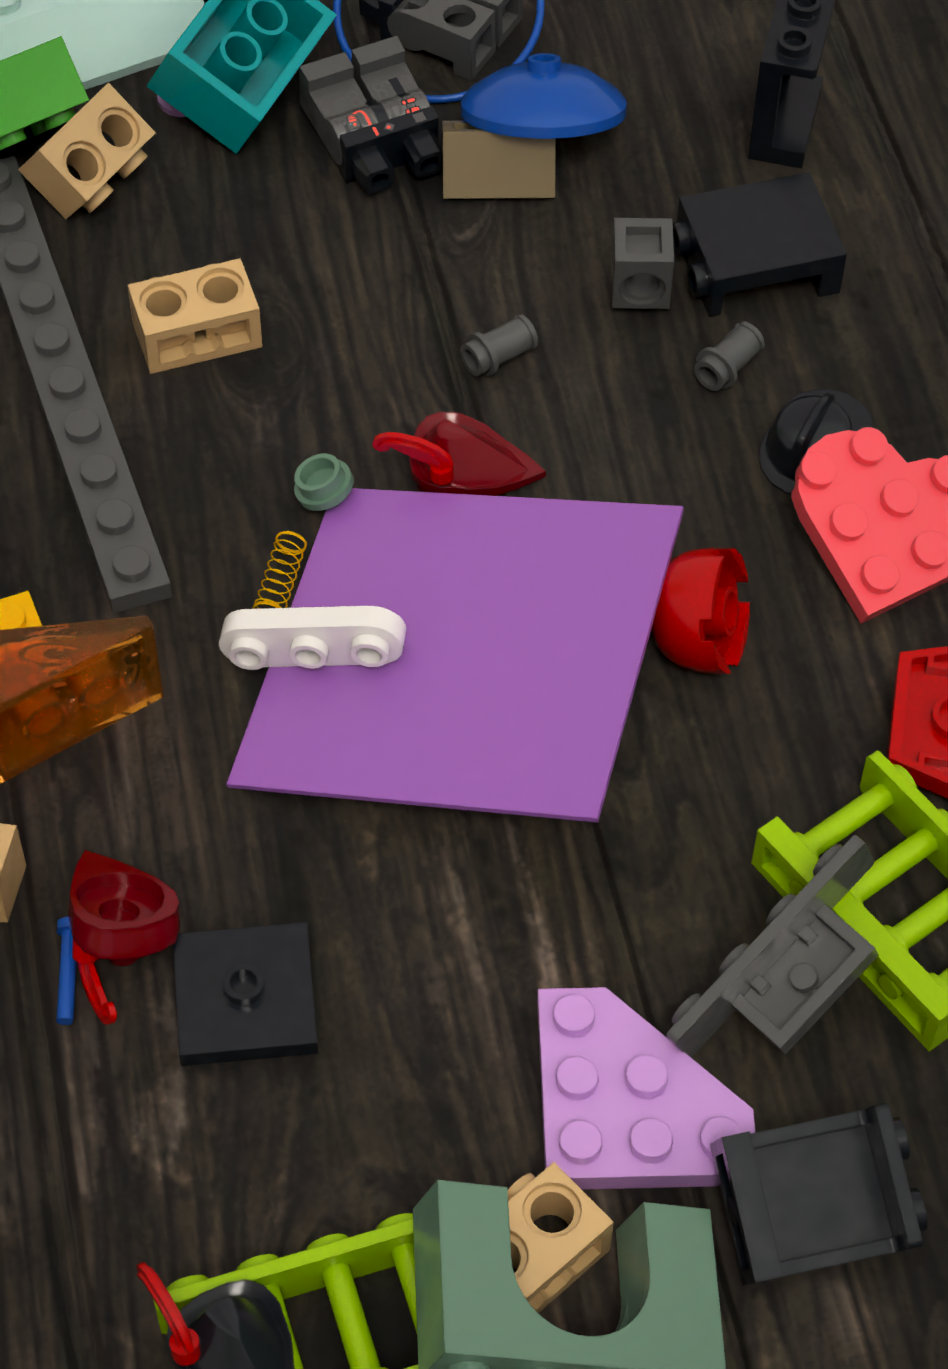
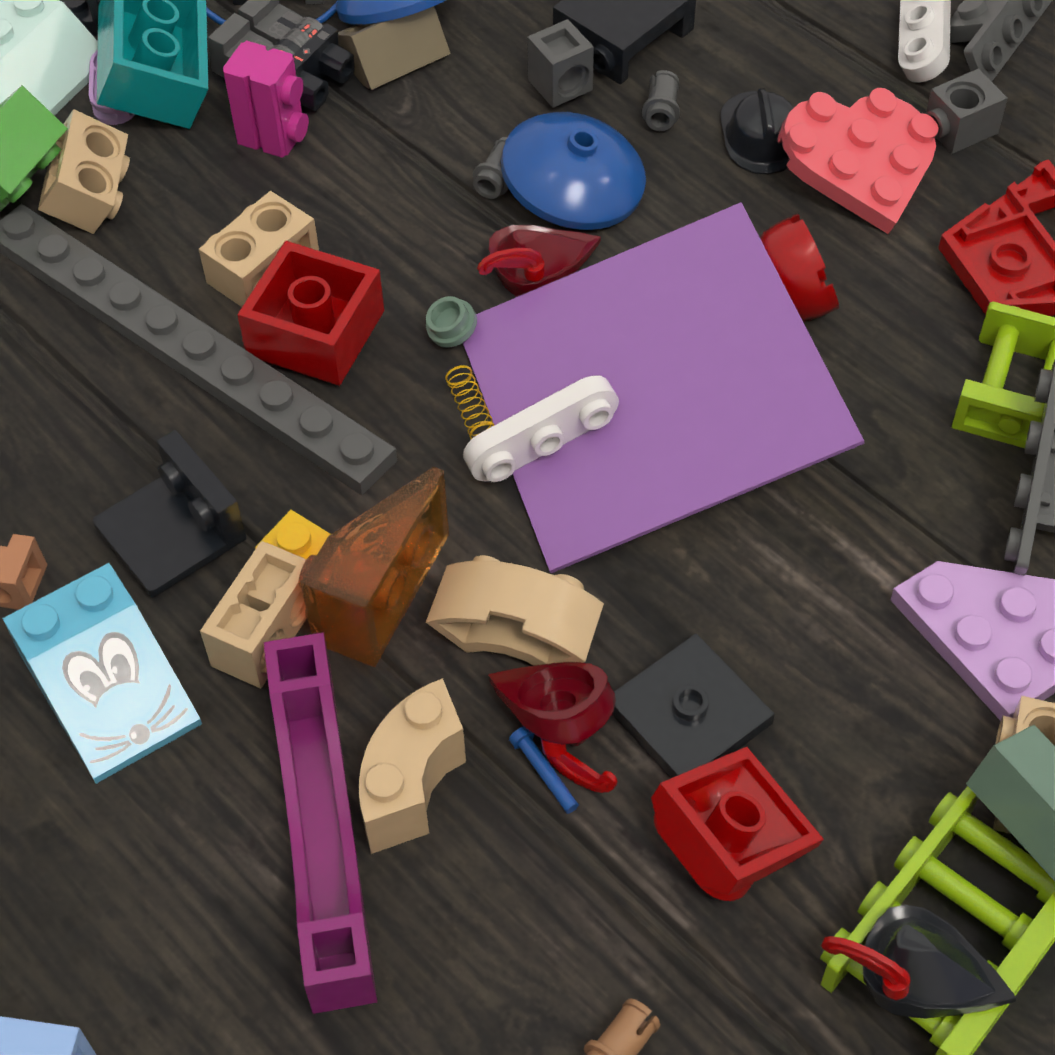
camera: 30 degrees left, 0 degrees up
none -> dark pink brick [223,41,309,158]
none -> red brick [237,240,385,386]
none -> tan brick [426,555,604,666]
none -> blue dish [501,112,646,230]
none -> red slope [651,747,824,901]

